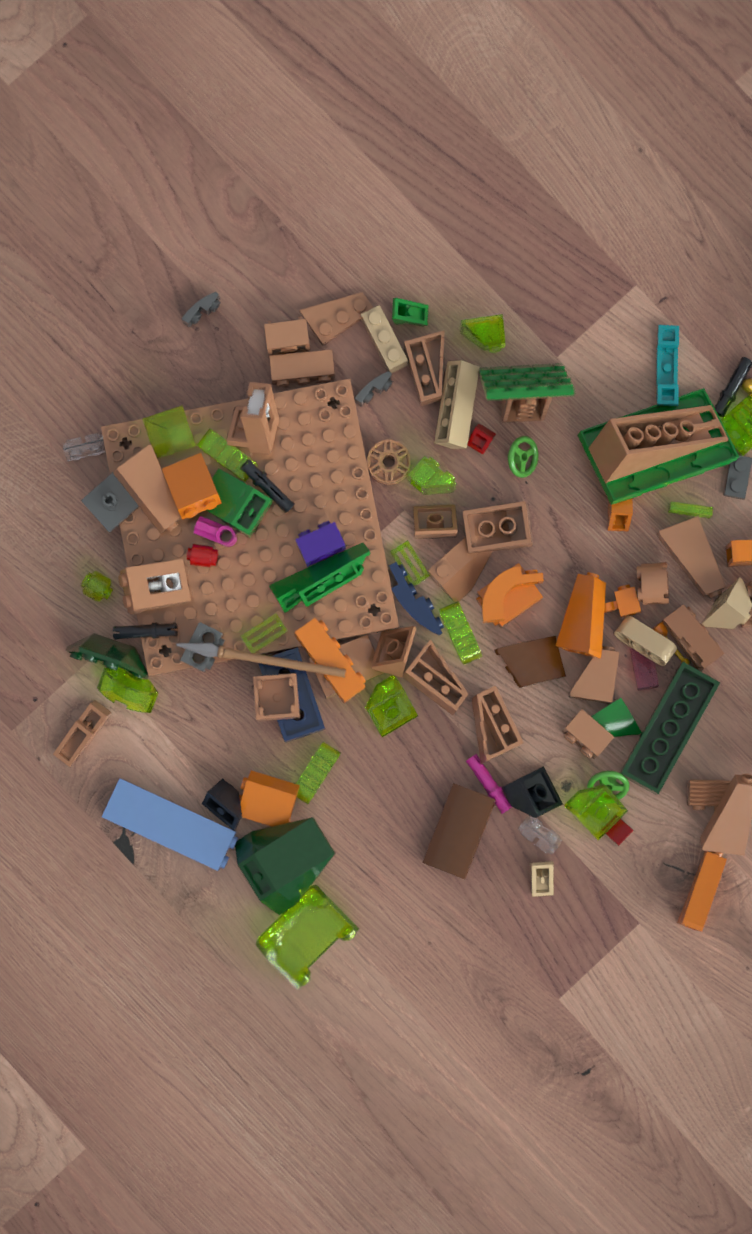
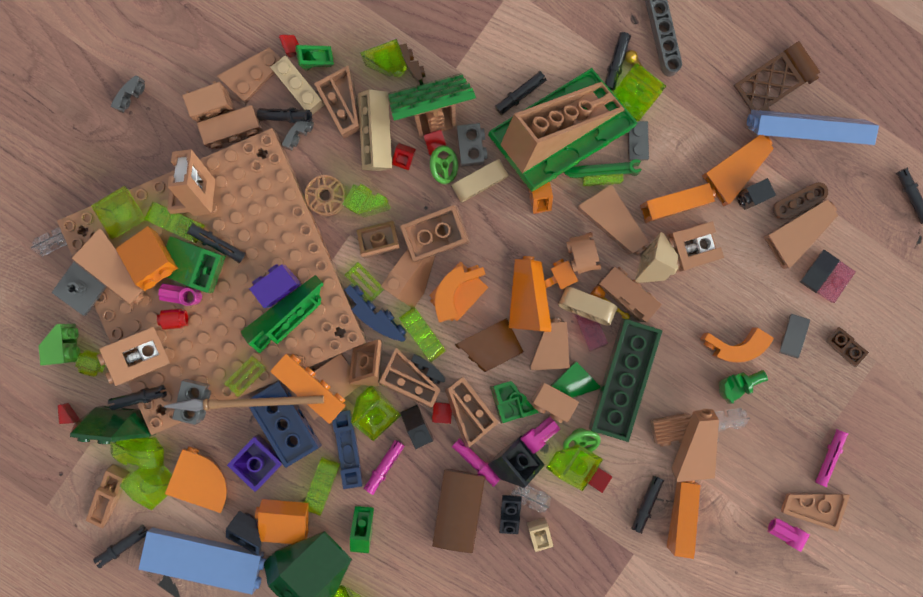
camera: 10 degrees left, 5 degrees up
nougat container [253,673,300,721] -> none
teal slope [656,325,679,406] -> none
none -> bright green slope [39,324,80,366]
none -> red slope [58,403,80,424]
none -> black pin [93,525,148,568]
none -> clear neon green slope [119,456,172,511]
none -> orange brick [165,446,227,513]
none -> dark purple slope [227,434,282,492]
none -> black pin [257,107,312,123]
none -> red slope [279,35,299,58]
none -> dark blue slope [332,410,363,489]
none -> green slope [350,506,374,553]
none -> dark pink pin [364,439,405,495]
none -> reddish brown slope [399,43,426,84]
none -> black slope [400,404,434,450]
none -> black slope [411,354,446,384]
none -> red slope [423,130,446,155]
none -> red slope [432,402,452,424]
none -> tan beam [452,159,509,203]
none -> dark grey brick [457,123,488,167]
none -> green slope [490,381,538,424]
none -> black pin [495,71,547,116]
none -> black slope [499,495,522,534]
none -> dark pink piece [521,416,561,454]
none -> green piece [563,159,642,178]
none -> black pin [631,475,665,534]

